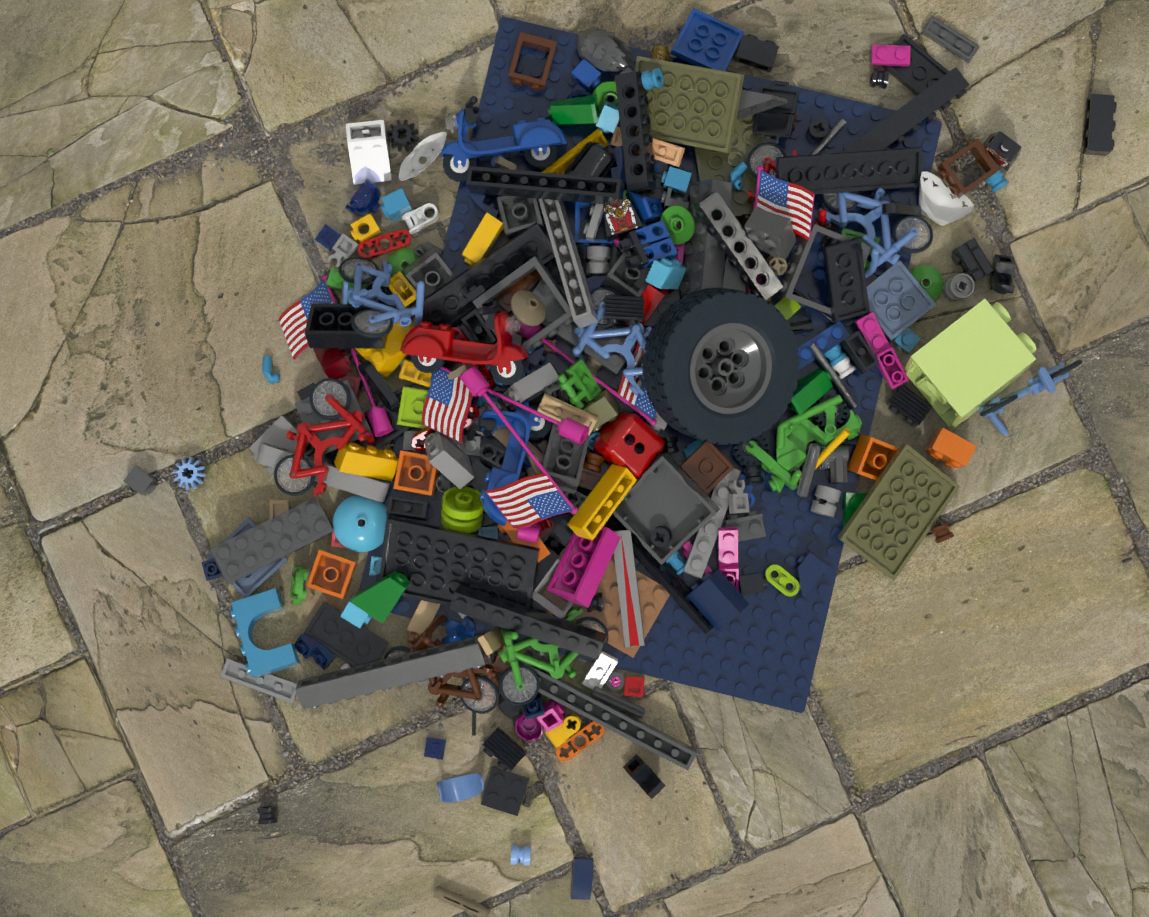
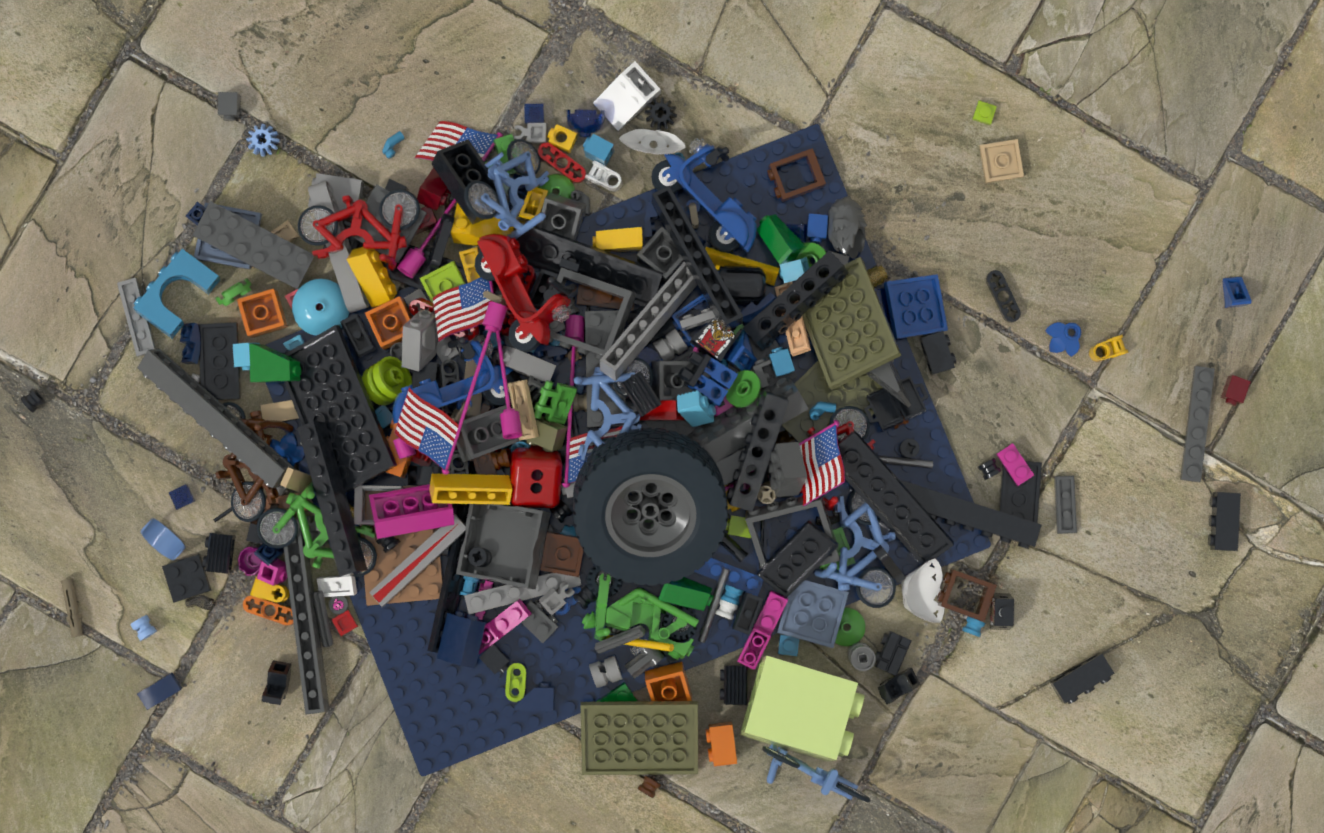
camera: 60 degrees right, 0 degrees up
dark tan dish [511,290,546,326] -> none
dark azure wheel [641,68,664,90] -> none

